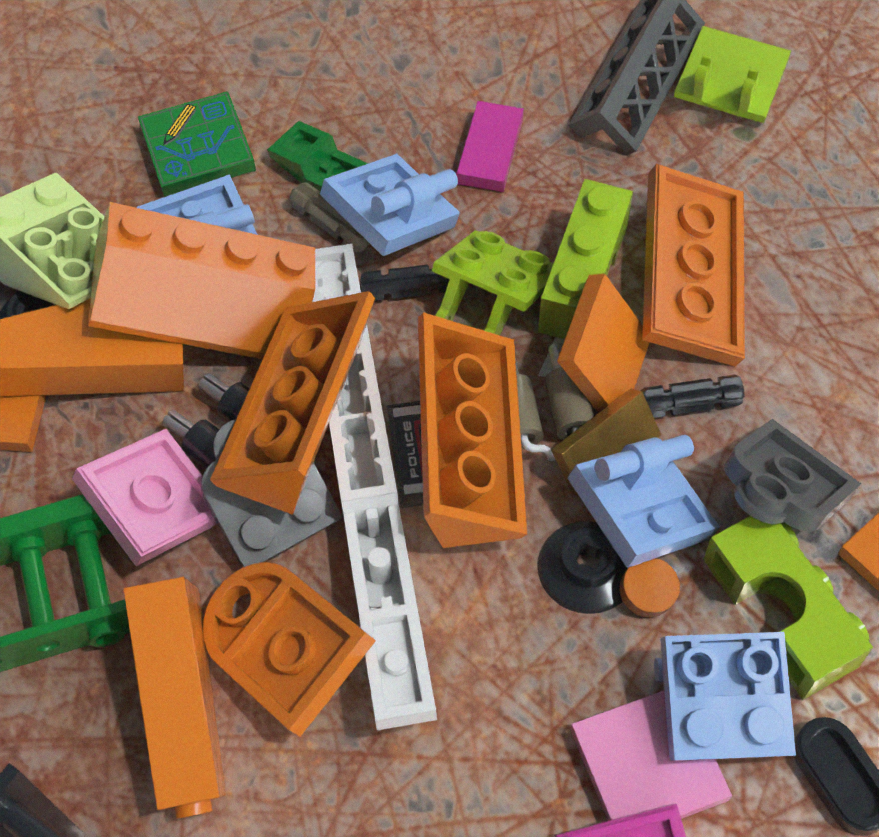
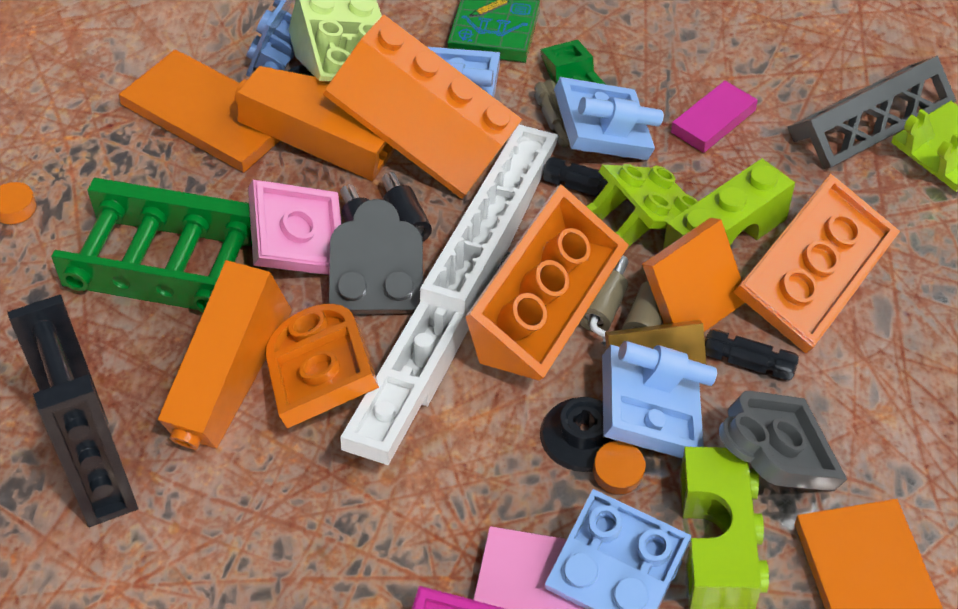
camera: 30 degrees right, 10 degrees down
orange slope [210,291,375,515] -> none

